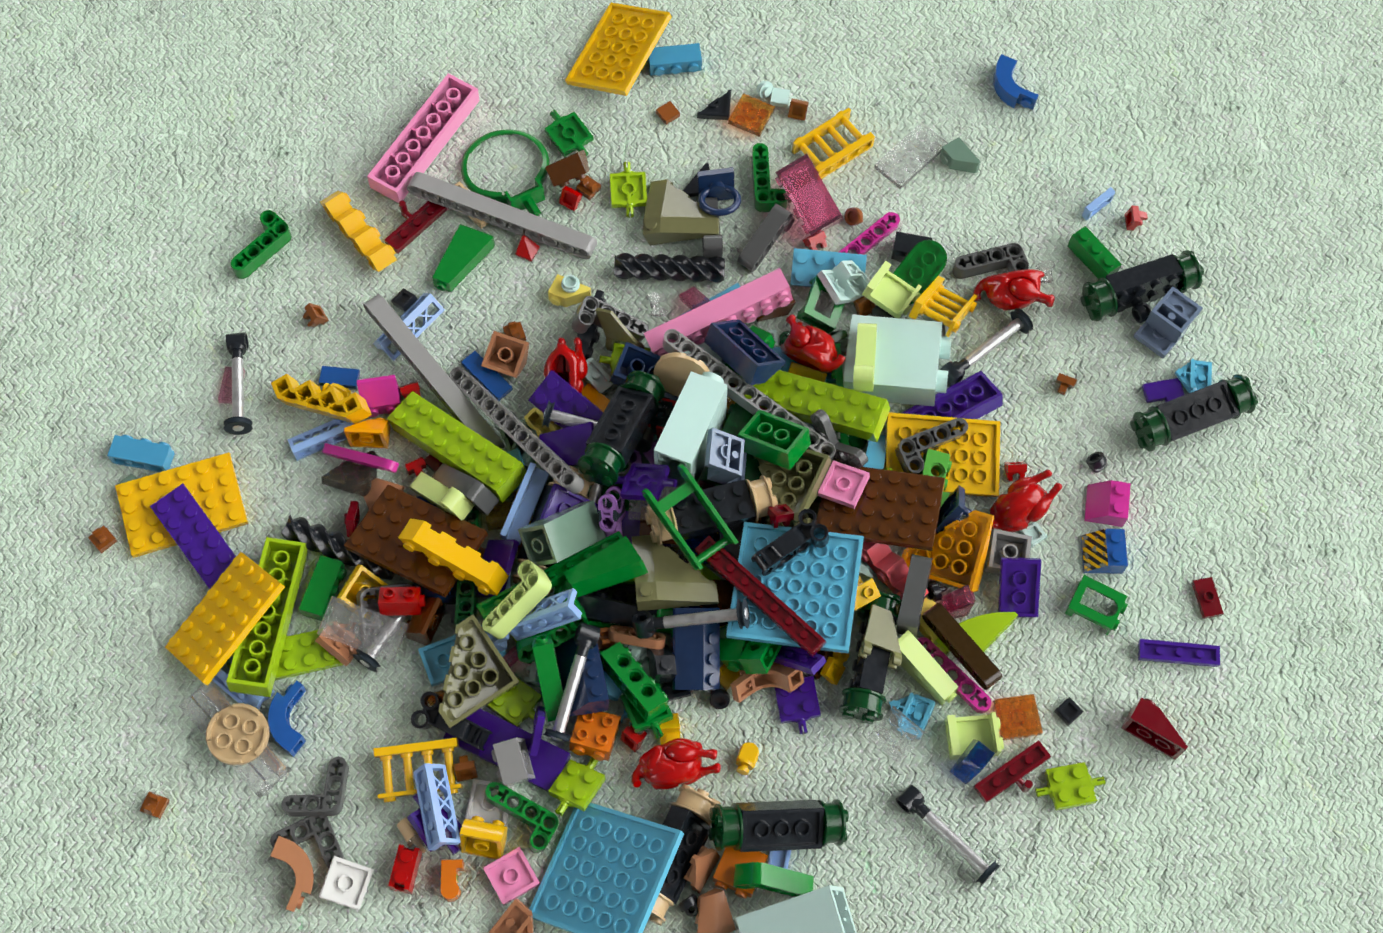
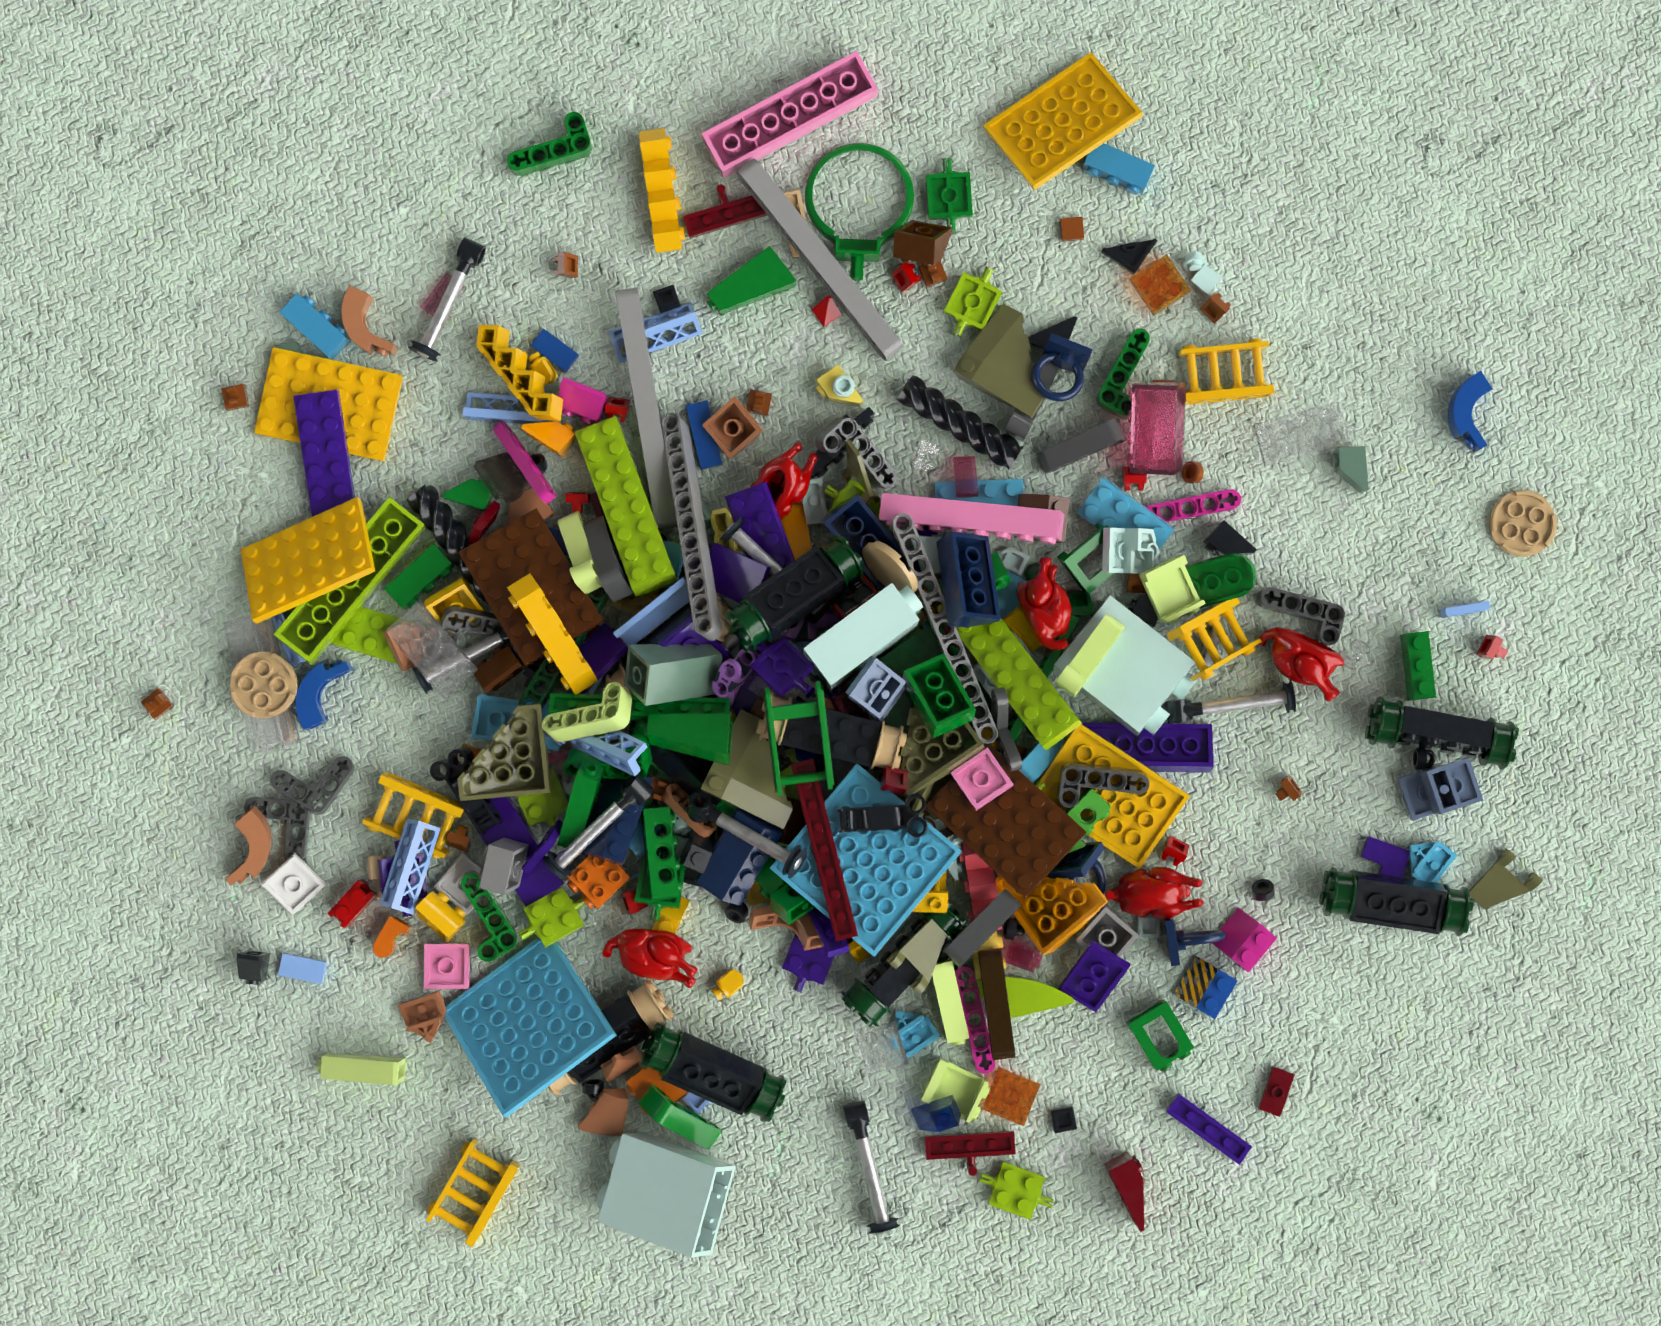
camera: 30 degrees right, 20 degrees up
red brick [378,587,425,616] -> none
none -> nougat arch [341,285,398,357]
none -> green slope [442,477,496,512]
none -> dark blue tile [1165,917,1226,966]
none -> olive flag [1469,849,1543,909]
none -> tan tile [1489,490,1557,557]

